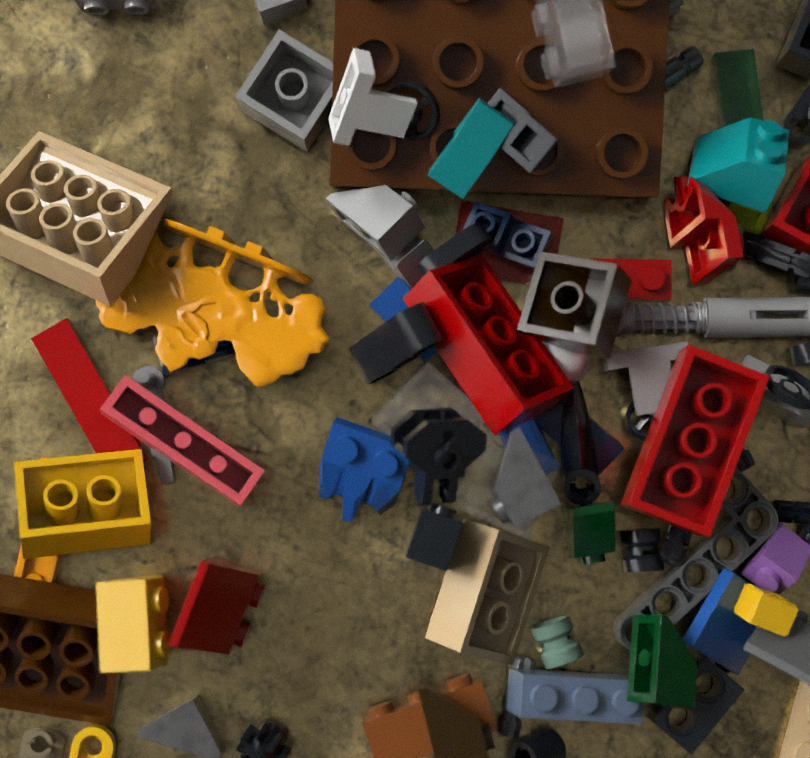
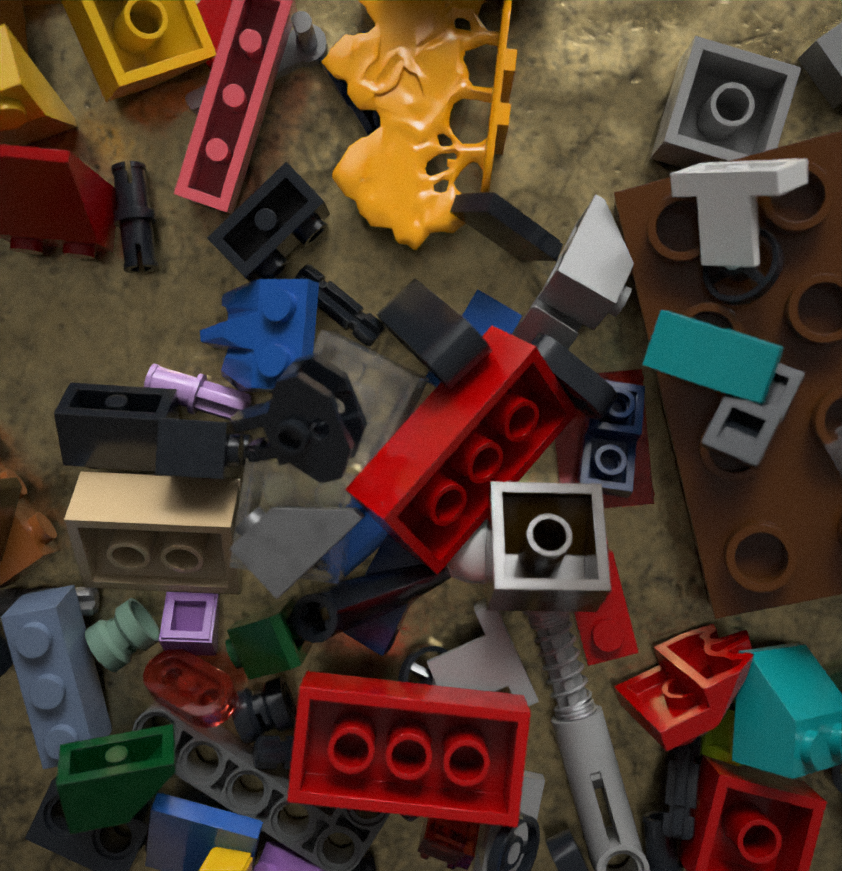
camera: 75 degrees right, 5 degrees up
none -> black brick [54,382,179,472]
none -> black pin [111,161,159,273]
none -> clear red plate [143,649,239,728]
none -> lavender axle [144,363,252,420]
none -> medium lavender slope [159,591,219,656]
none -> black brick [207,162,330,282]
none -> black axle [294,264,385,347]
none -> clear red tile [417,817,480,870]
none -> black tile [450,192,563,261]

